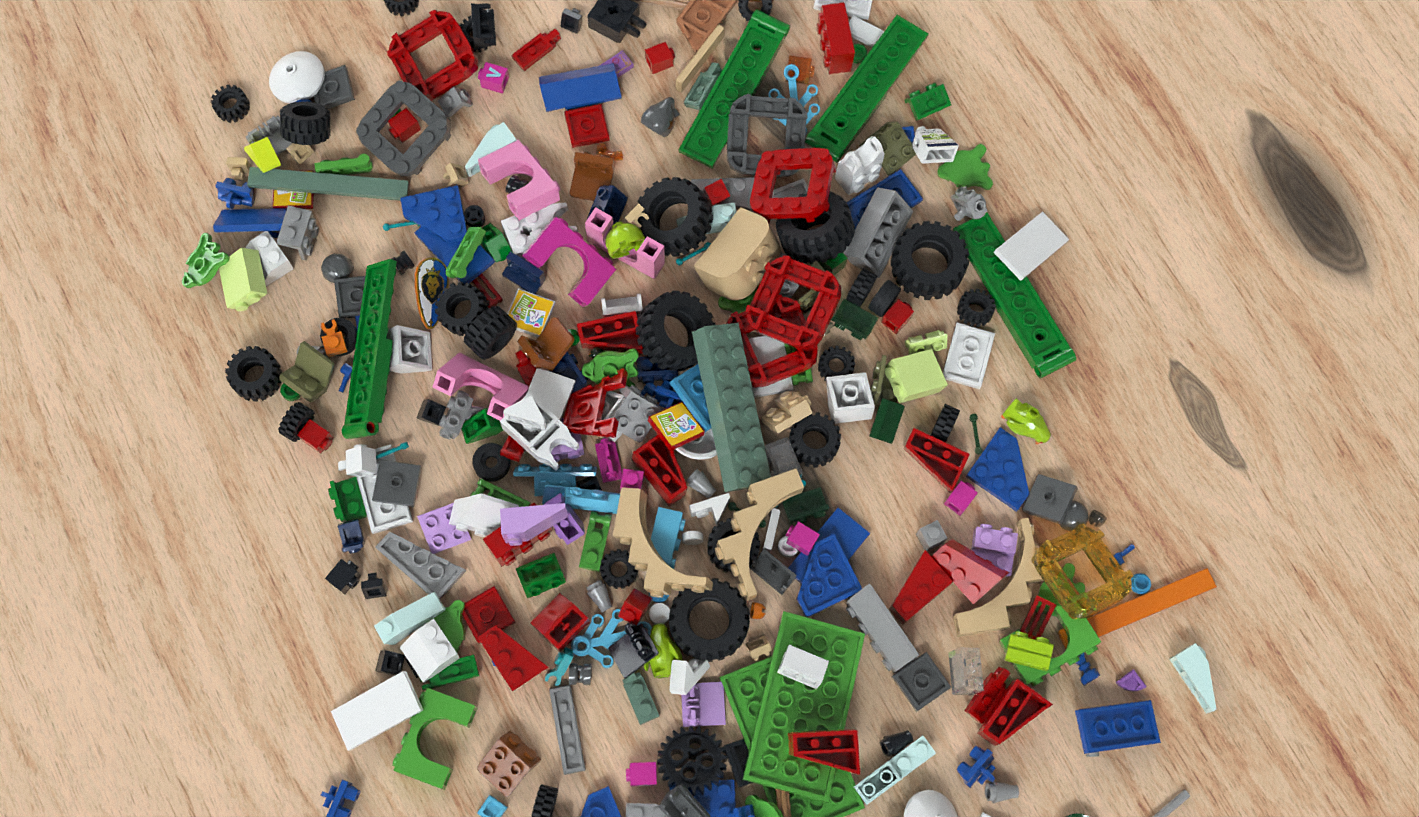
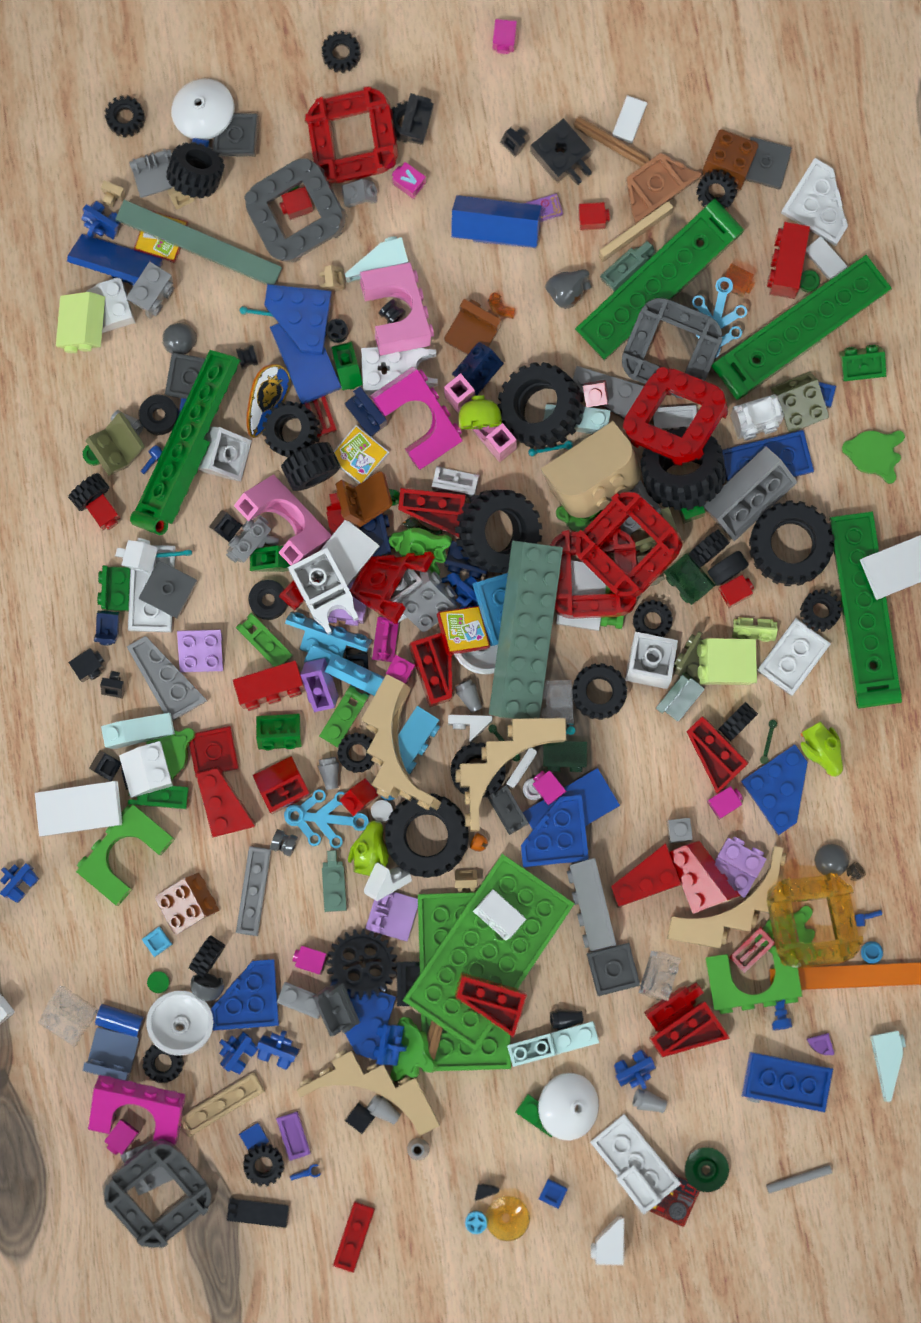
camera: 30 degrees right, 10 degrees up
bright green tile [182,233,229,288] -> none
black tyre [225,346,282,402] -> none
neon yellow slope [244,137,281,173] -> none
bright green plate [315,154,373,175] -> none
orange plate [321,319,348,358] -> none
bright green plate [446,227,486,278] -> none
white slope [449,494,519,537] -> none
lavender slope [500,503,568,546] -> none
white slope [503,395,547,431] -> none
red hinge [511,28,561,71] -> none
teal plate [545,647,573,686] -> none
red tile [564,104,610,148] -> none
black hinge [608,622,659,679] -> none
tan tile [624,203,649,227] -> none
white tile [682,531,703,545] -> none
tan plate [761,390,812,433] -> none
white torso [912,126,959,164] -> none
light grey brick [951,186,987,221] -> none
lime brick [1004,631,1054,671] -> none
dark grey plate [1022,474,1078,525] -> none

